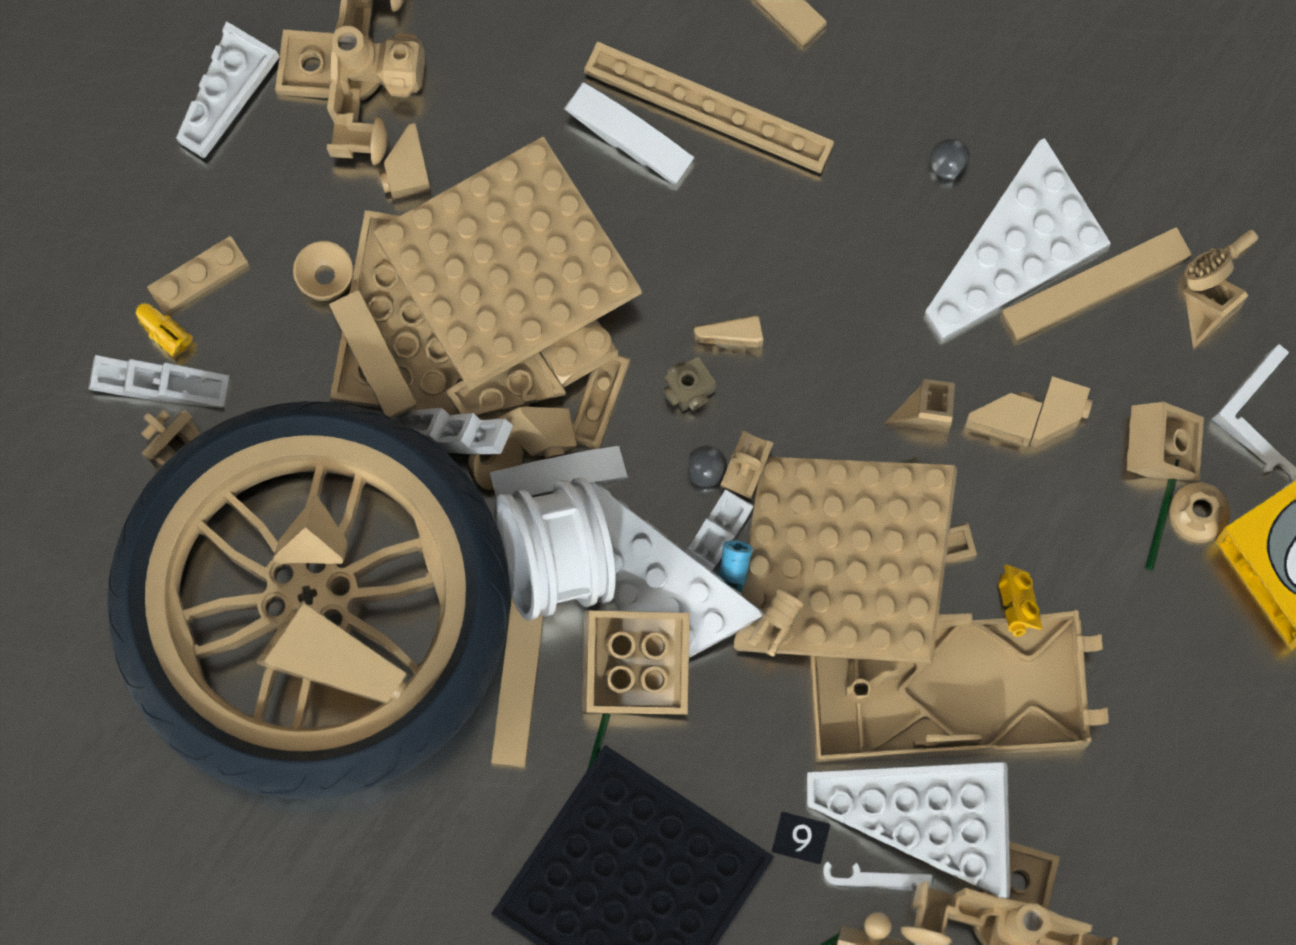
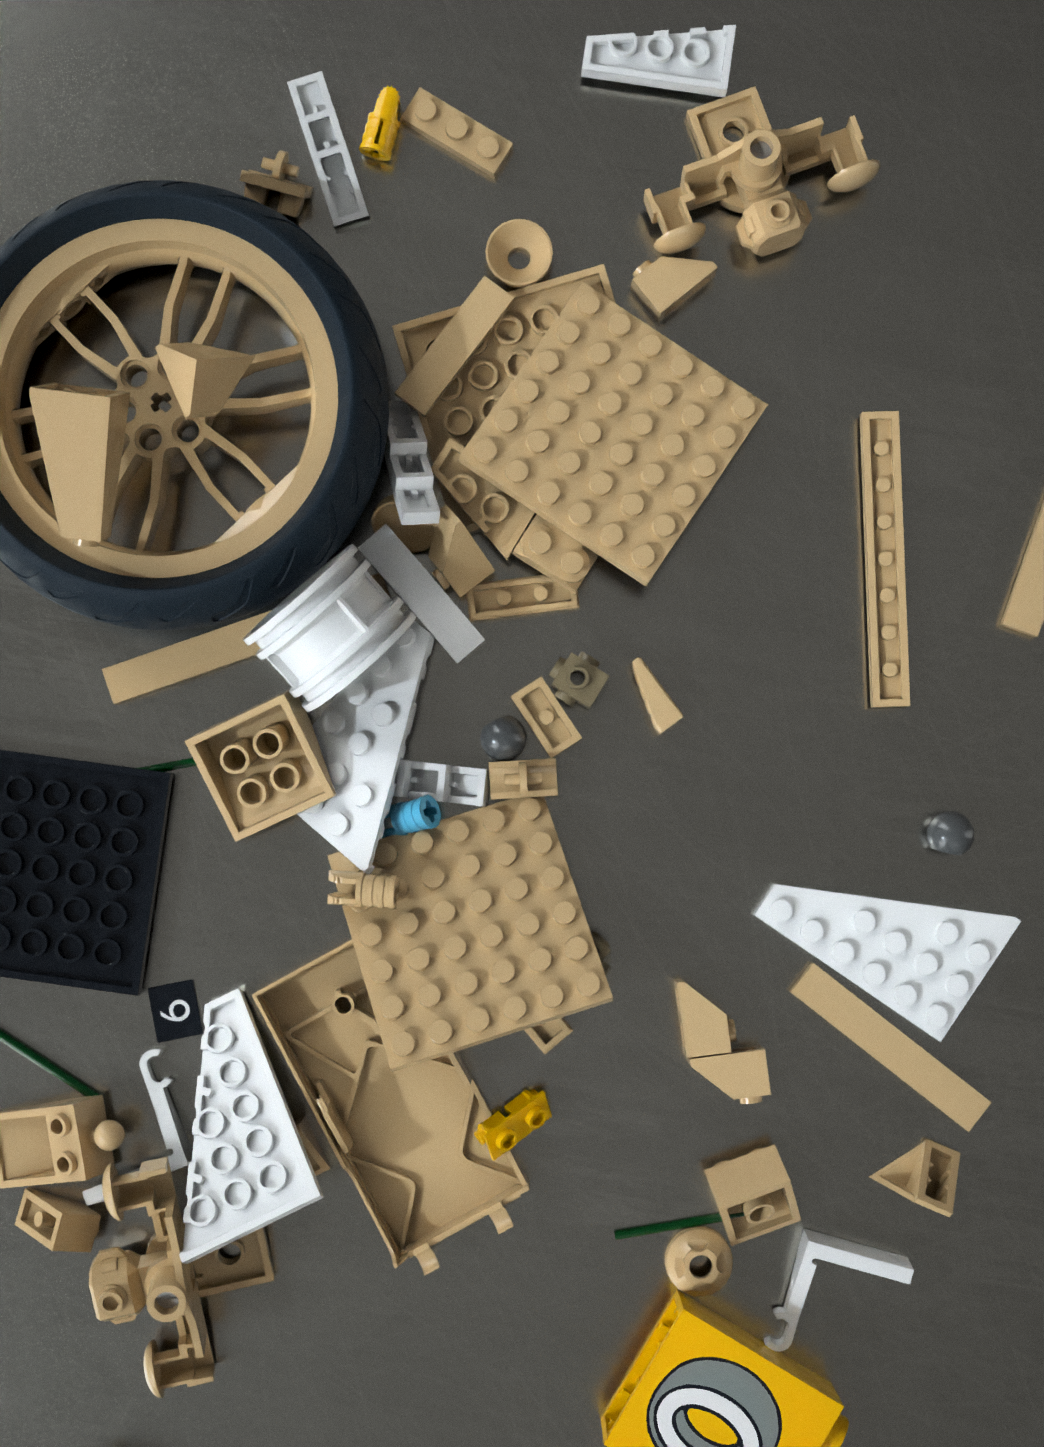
camera: 65 degrees right, 10 degrees up
white slope [564,82,694,184] -> none
tan slope [884,379,955,433] -> none
tan piece [1184,230,1258,291] -> none
none -> tan plate [510,676,582,758]

